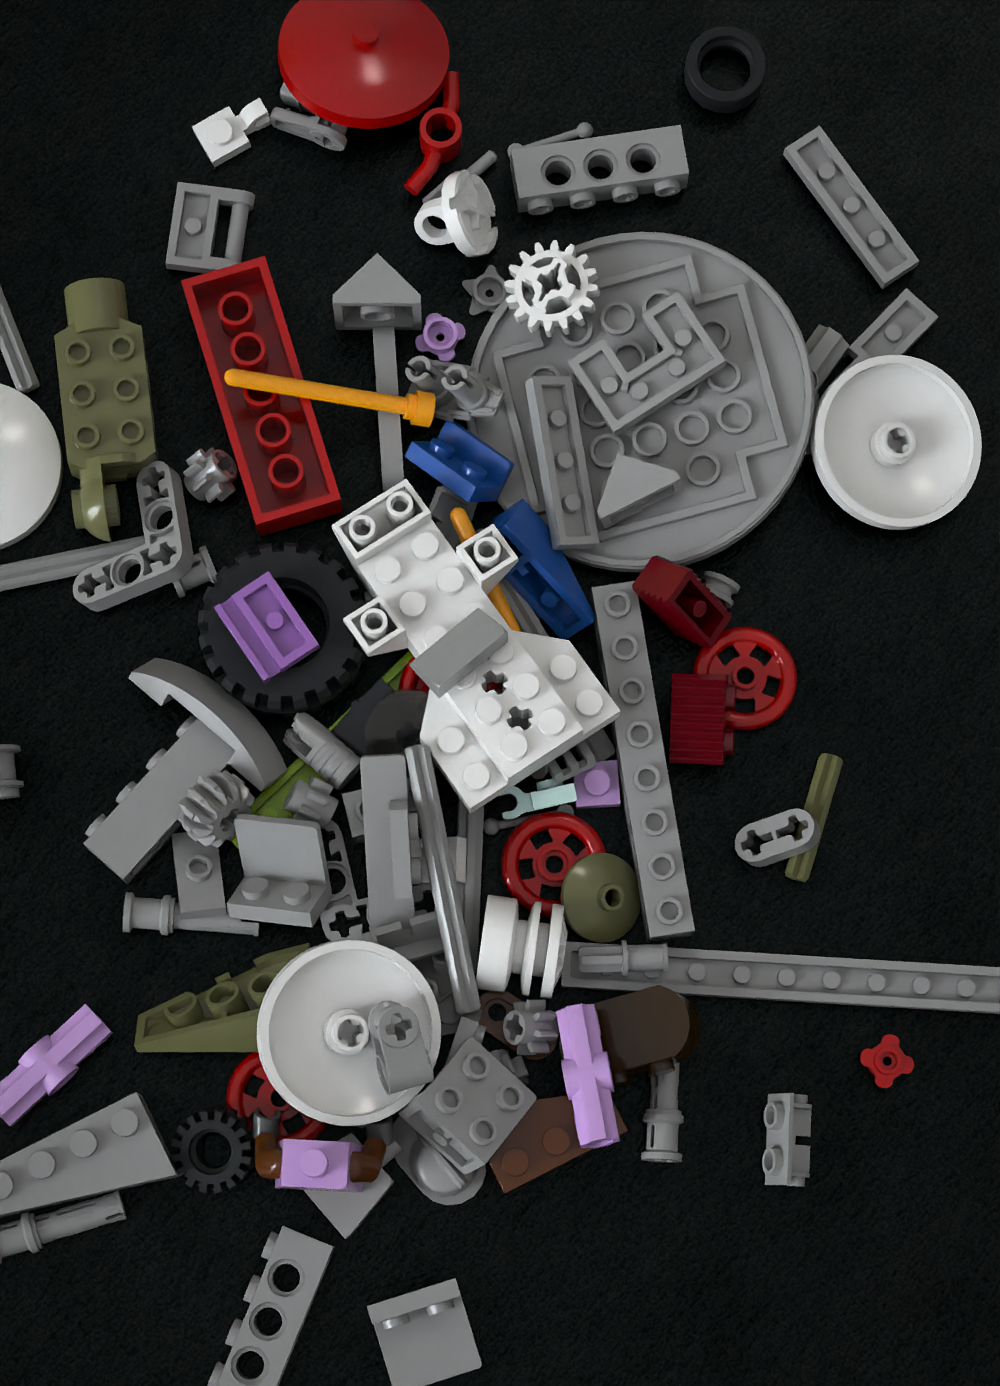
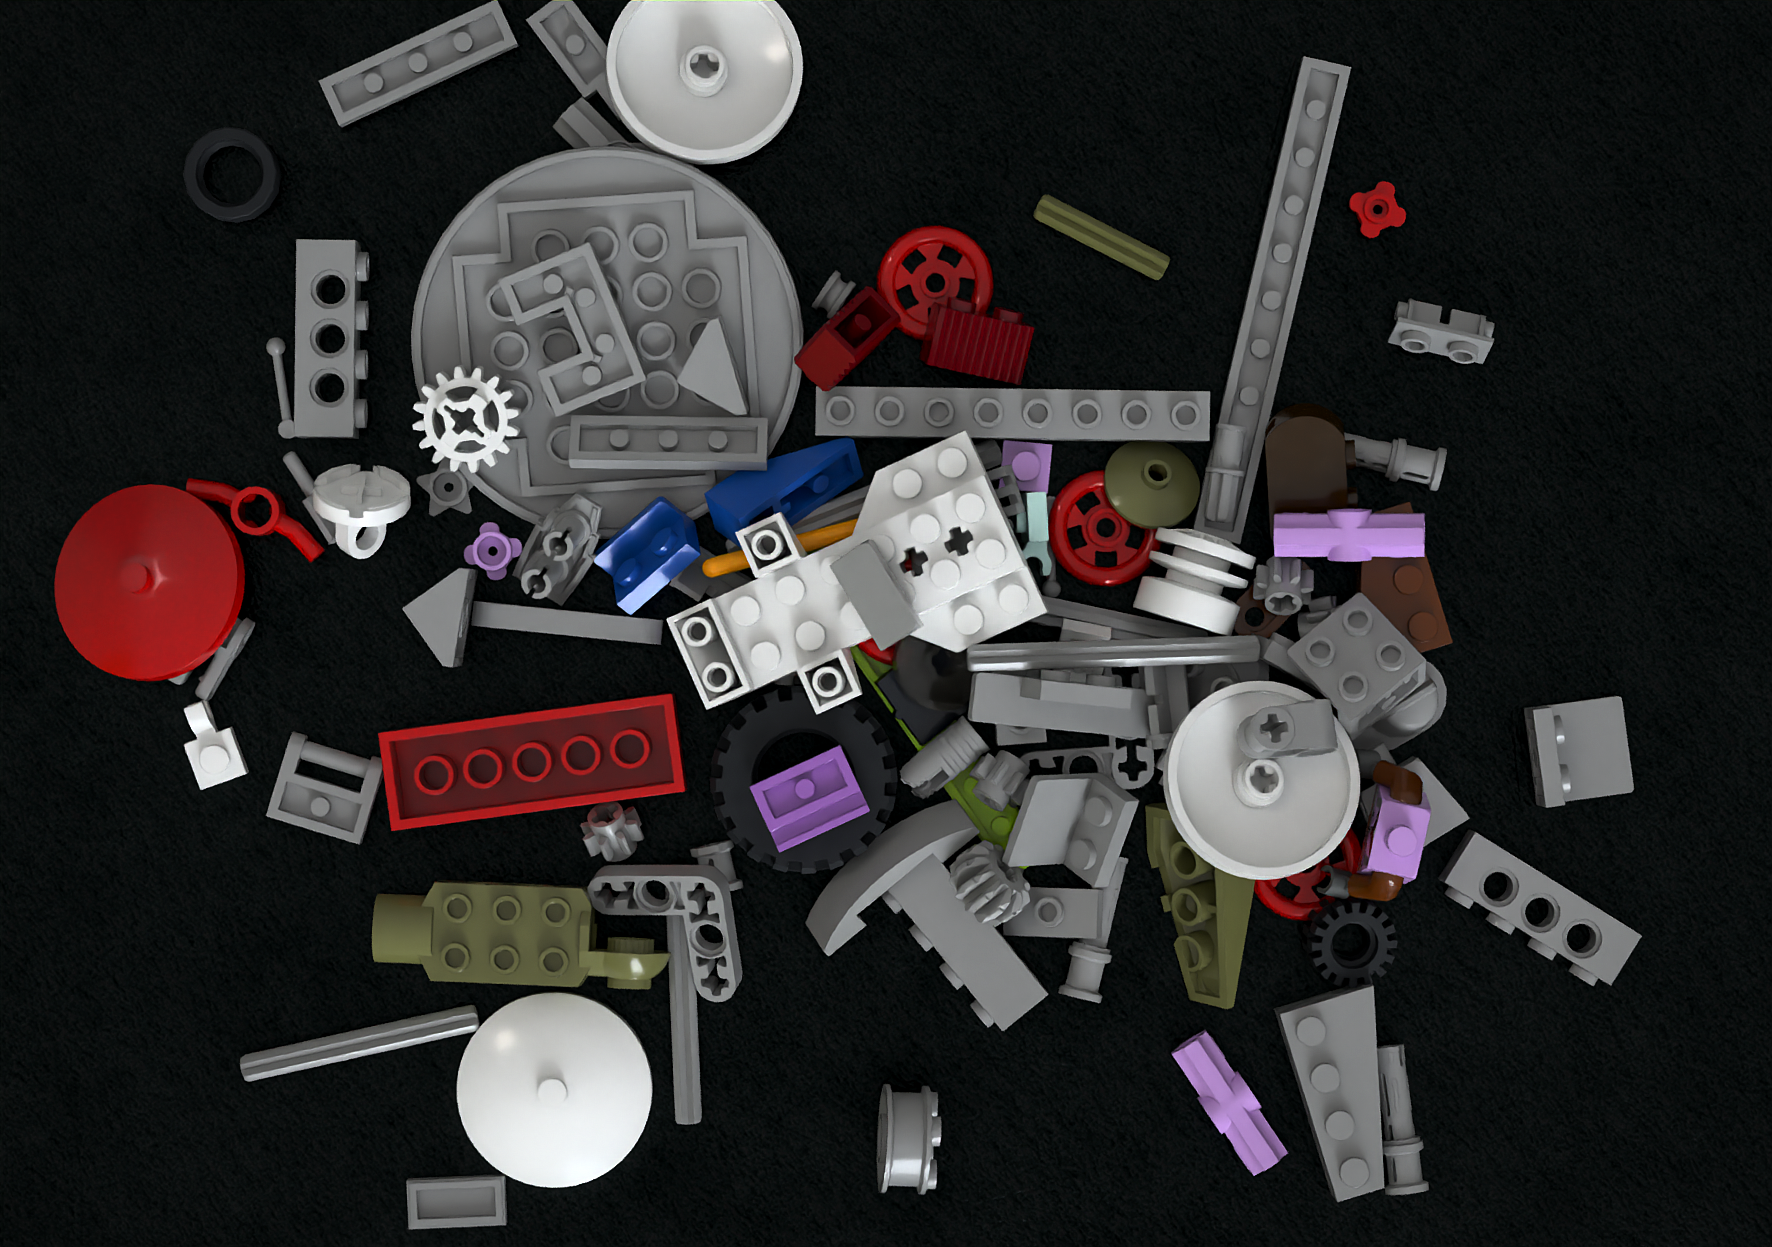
camera: 75 degrees left, 10 degrees up
light orange piece [224,368,436,428] -> none
light grey beam [735,808,821,867] -> none

